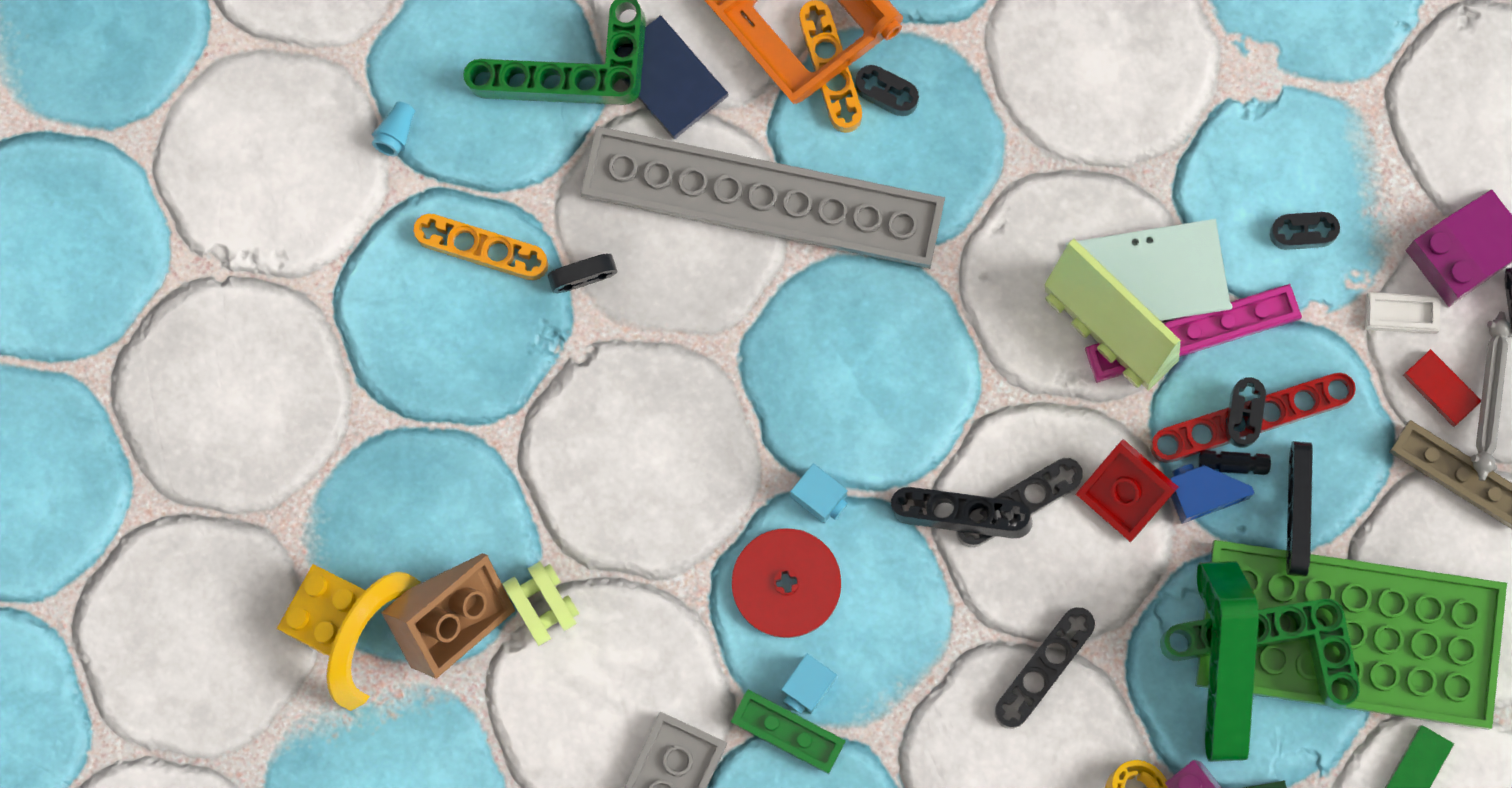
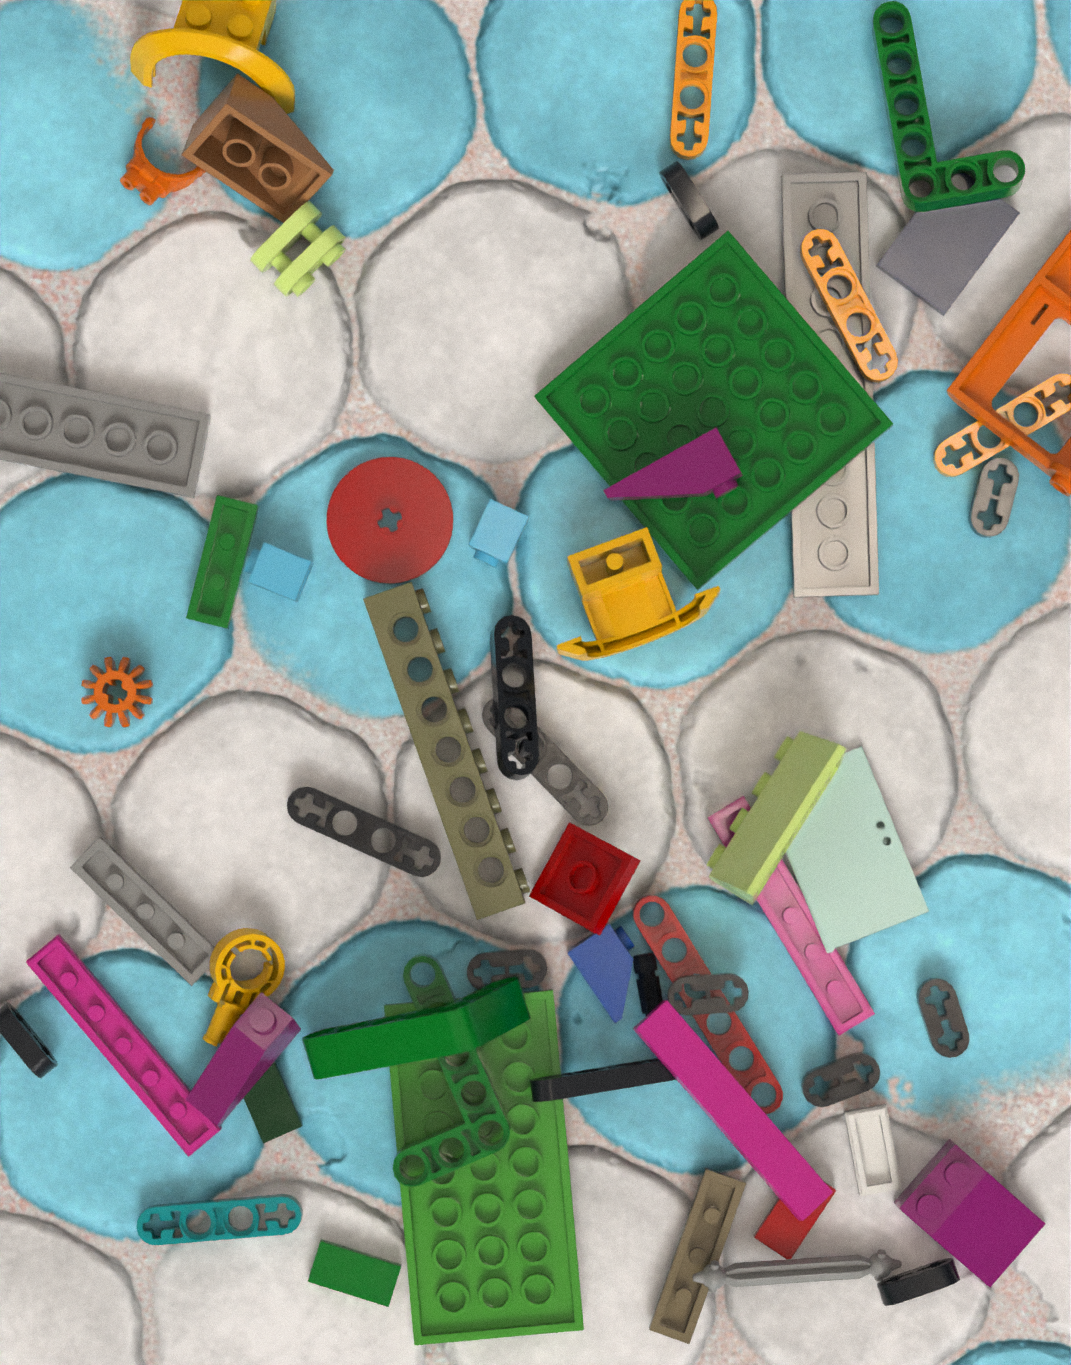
camera: 75 degrees right, 10 degrees up
none -> orange helmet [120,117,206,205]
none -> olive brick [363,582,531,920]
none -> black beam [467,949,547,989]
none -> green plate [534,231,894,590]
none -> yellow piece [556,527,720,661]
none -> magenta slope [603,428,743,501]
none -> dark pink tile [633,1000,833,1221]
none -> light orange beam [800,229,898,383]
none -> black beam [801,1052,880,1107]

